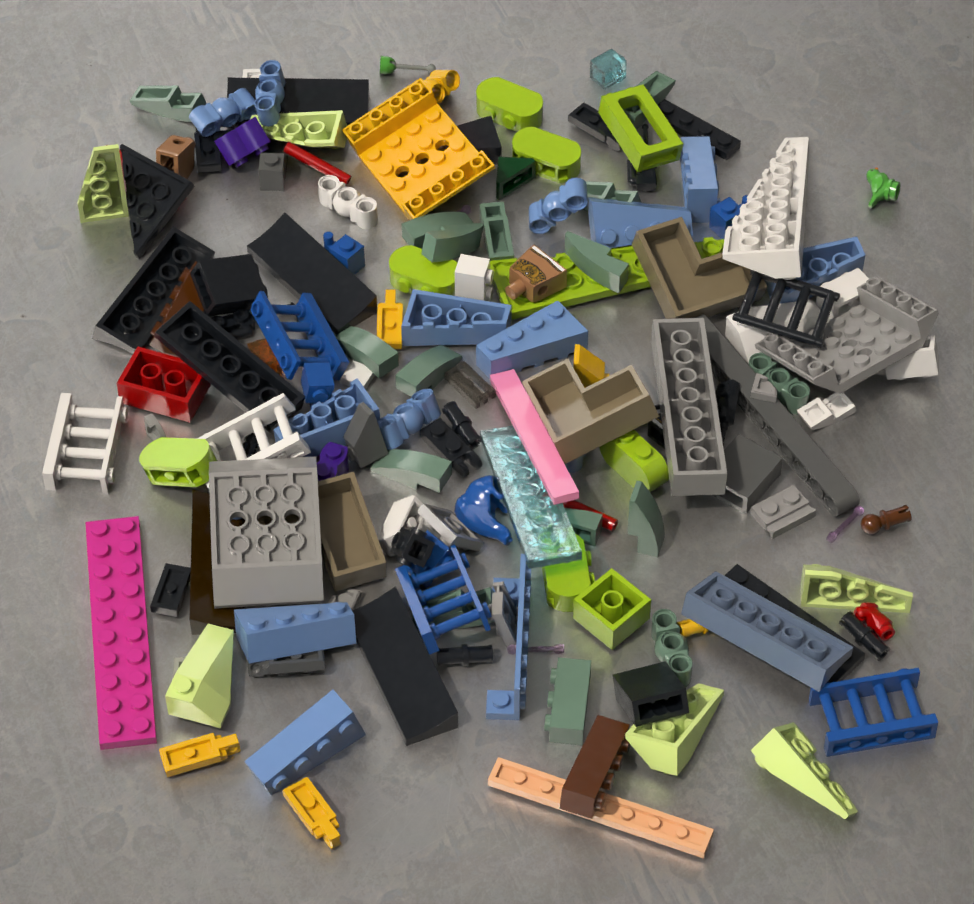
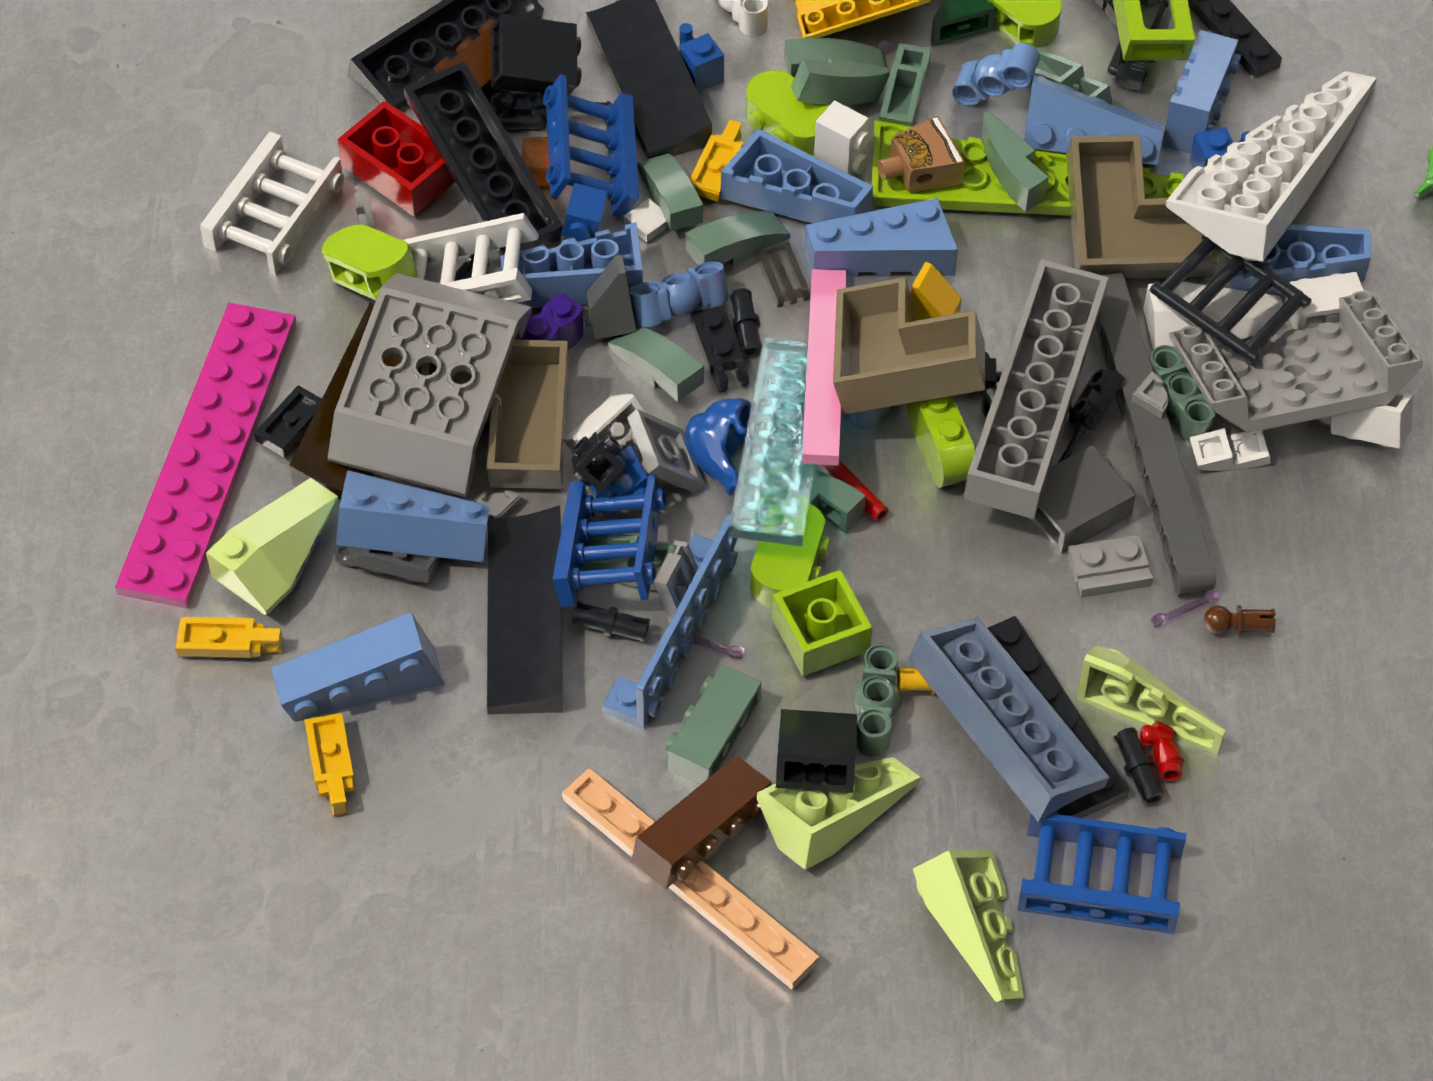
camera: 20 degrees right, 5 degrees up
sand green slope [628,481,665,558] -> none

